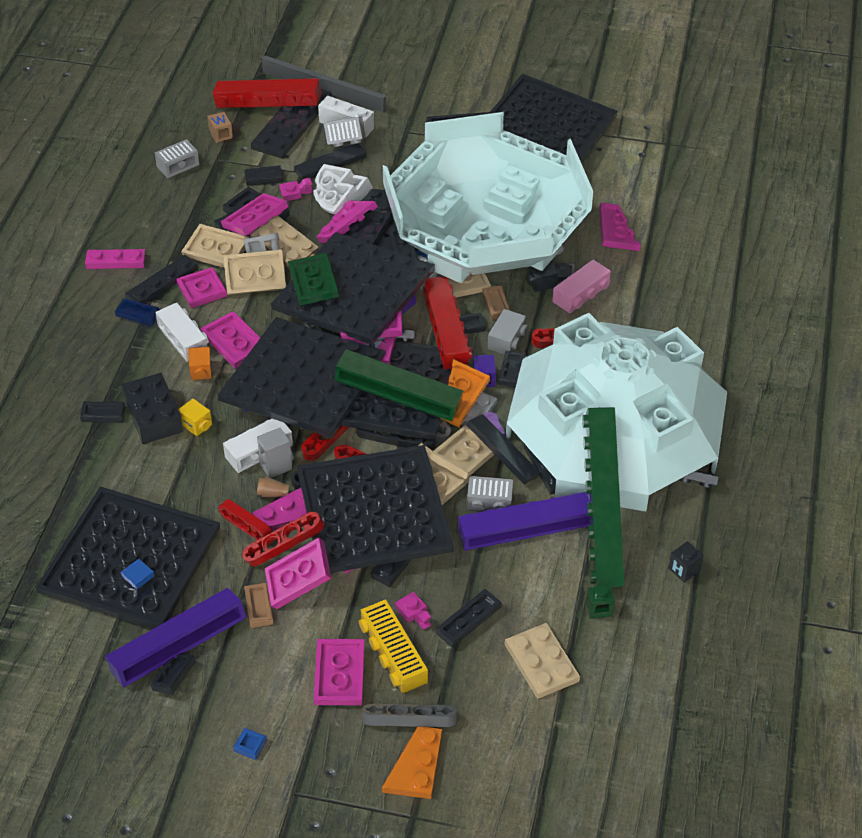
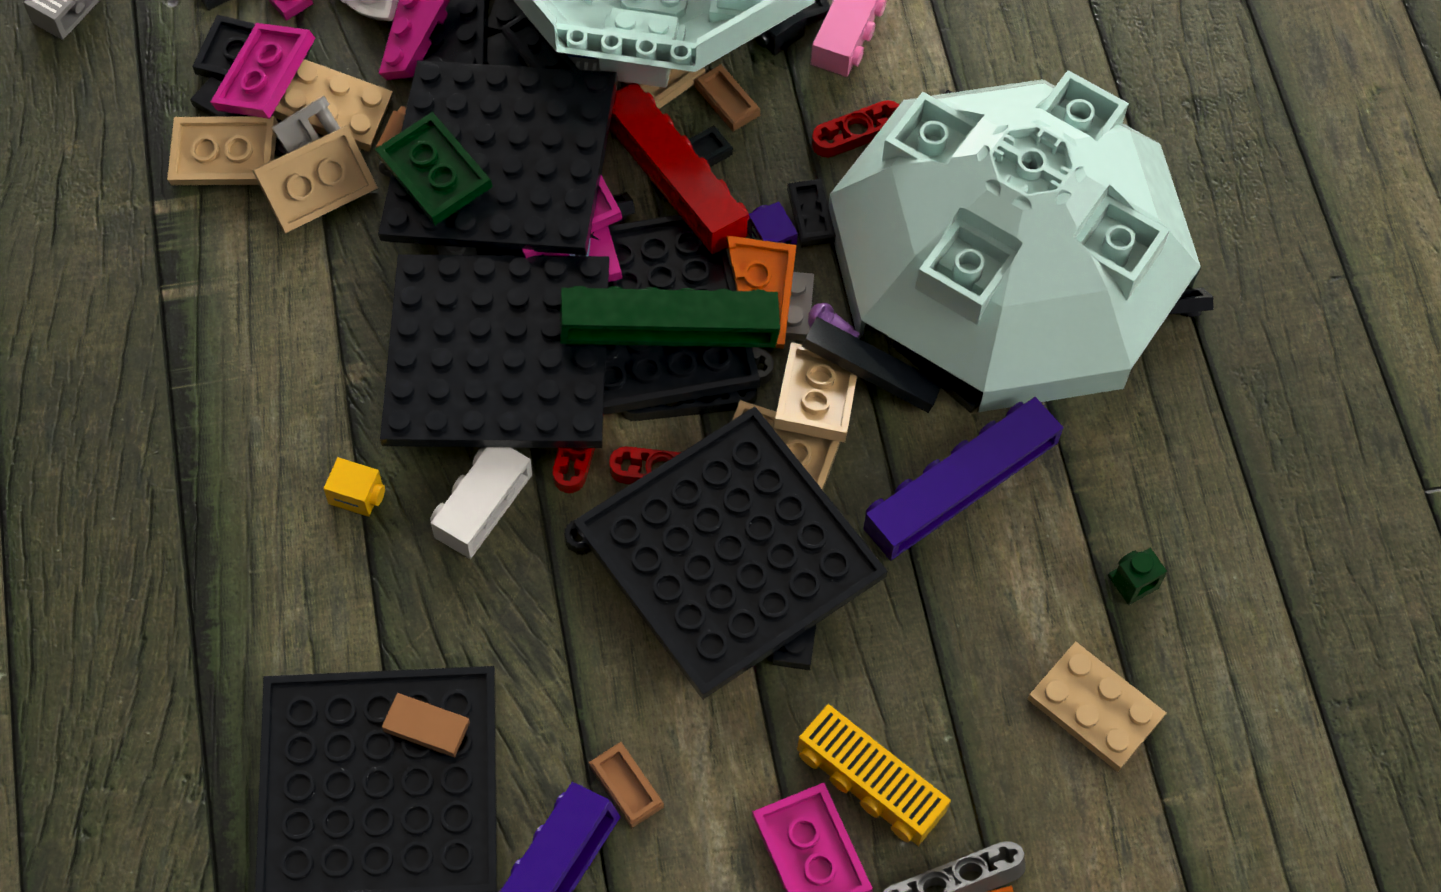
camera: 25 degrees left, 15 degrees up
black tile [80,401,126,423] -> none
dark pink plate [85,249,146,269] -> none
clear blue plate [115,298,160,326] -> none
black brick [121,372,183,444] -> none
blue tile [121,559,154,589] -> none
black plate [125,255,198,309] -> none
white brick [156,303,209,362] -> none
dark pink tile [176,267,227,308] -> none
orange brick [189,347,212,380] -> none
dark pink plate [200,311,260,369] -> none
red beam [218,499,272,540] -> none
red beam [242,512,324,567] -> none
dark pink wing [252,488,306,531] -> none
medium nougat cone [256,476,289,498] -> none
light grey brick [257,427,294,478] -> none
dark pink plate [265,538,331,609] -> none
dark pink plate [395,592,431,630] -> none
black plate [436,589,502,648] -> none
light grey brick [467,476,513,512] -> none
light grey brick [488,309,528,354] -> none
dark green brick [582,407,624,589] -> none
black brick [668,541,704,583] -> none
none -> medium nougat tile [382,693,470,757]

